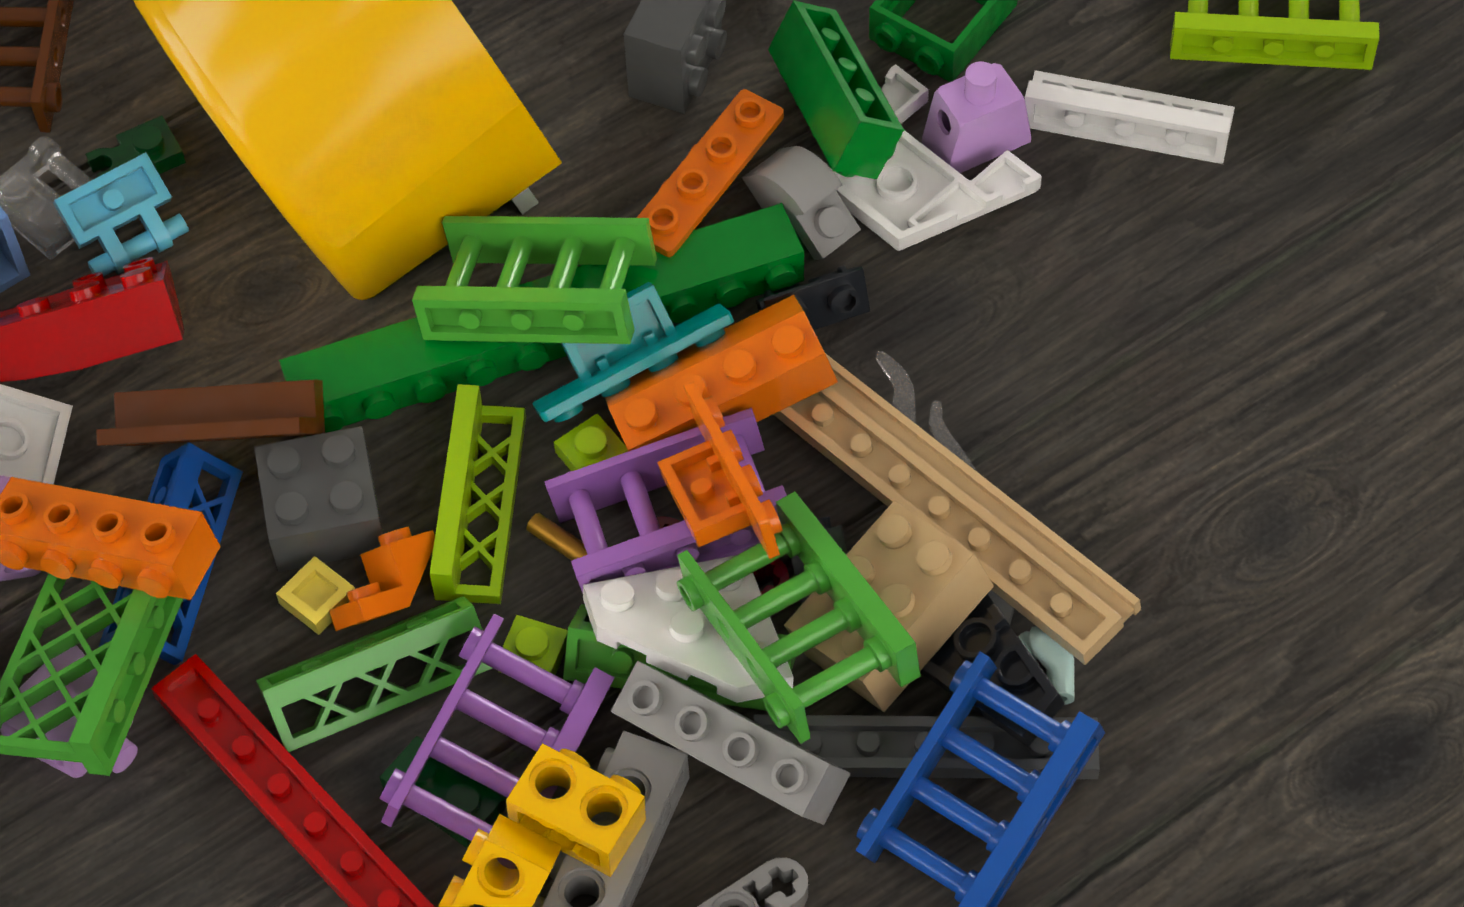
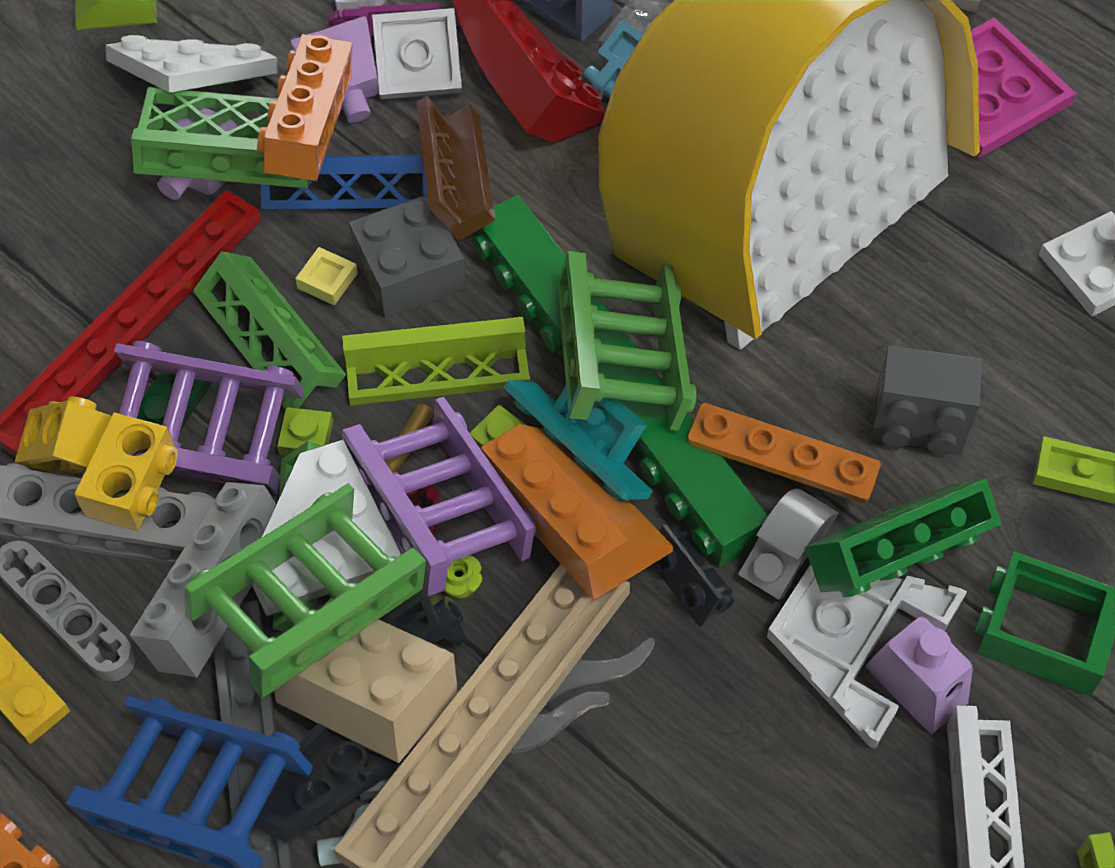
camera: 75 degrees right, 0 degrees up
orange slope [329,526,435,631] -> none
orange bracket [657,381,783,559] -> none

